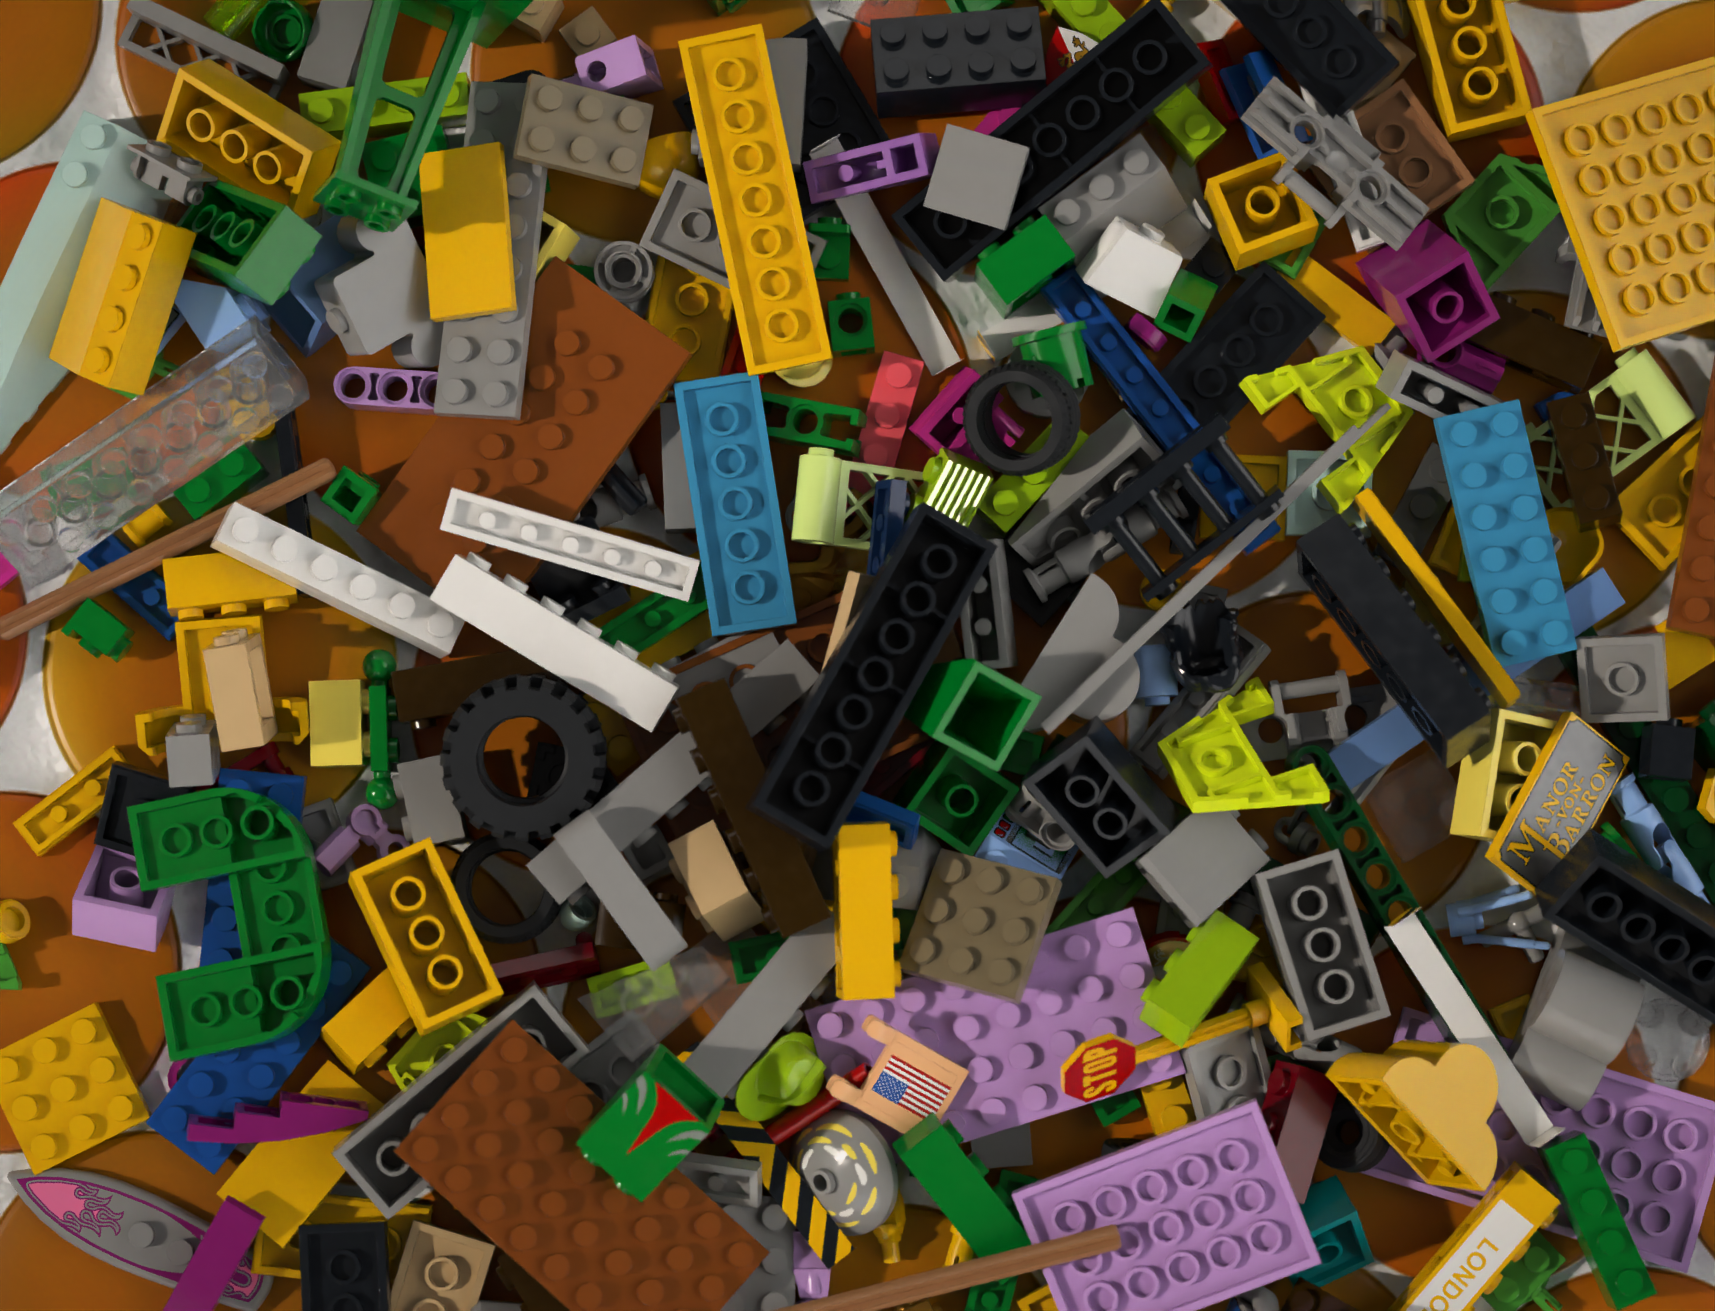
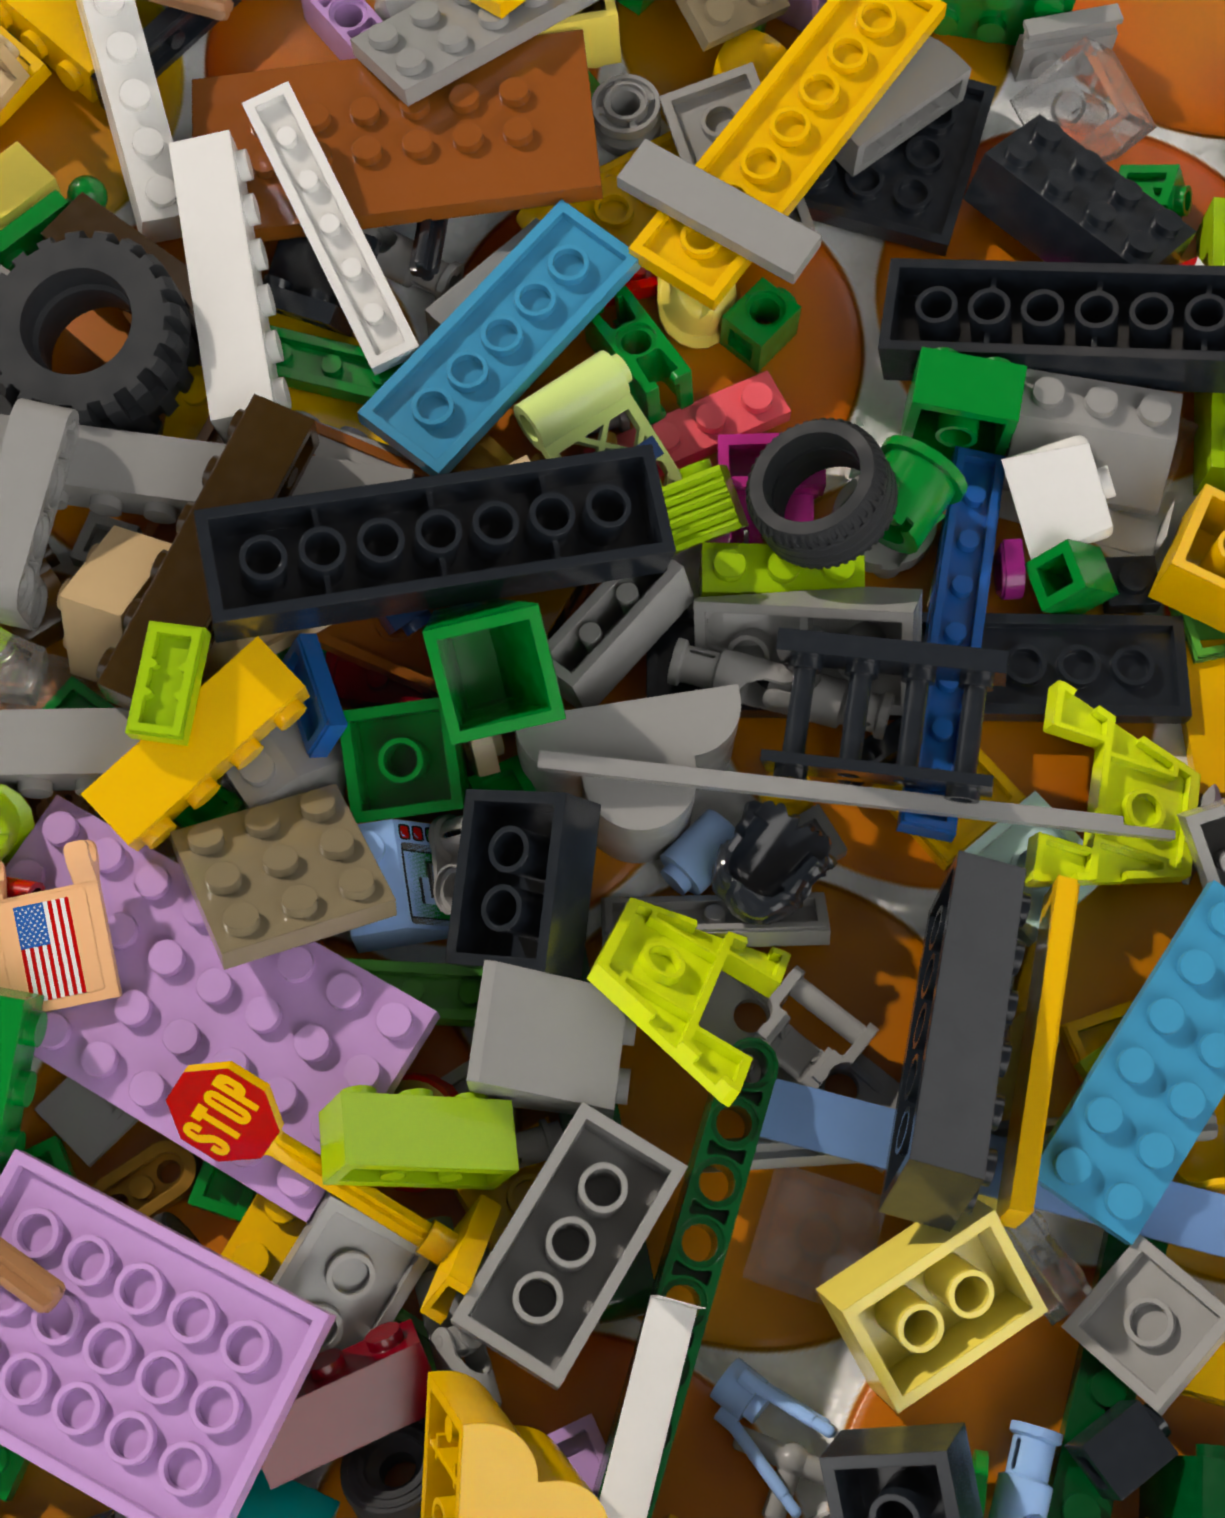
camera: 45 degrees right, 15 degrees down
green brick [320,465,382,525] -> none
medium lavender slope [803,133,939,204] -> none
green bracket [808,217,851,282] -> none
white sticker [809,134,964,376] -> none
light grey tile [923,123,1030,230] -> none
light grey piece [1274,805,1321,857] -> none
dark grey plate [1371,442,1451,569] -> none
tile [1484,711,1630,897] -> none
none -> pearl gold plate [92,1140,200,1218]
none -> lime plate [125,621,211,746]
none -> light grey tile [617,139,822,284]

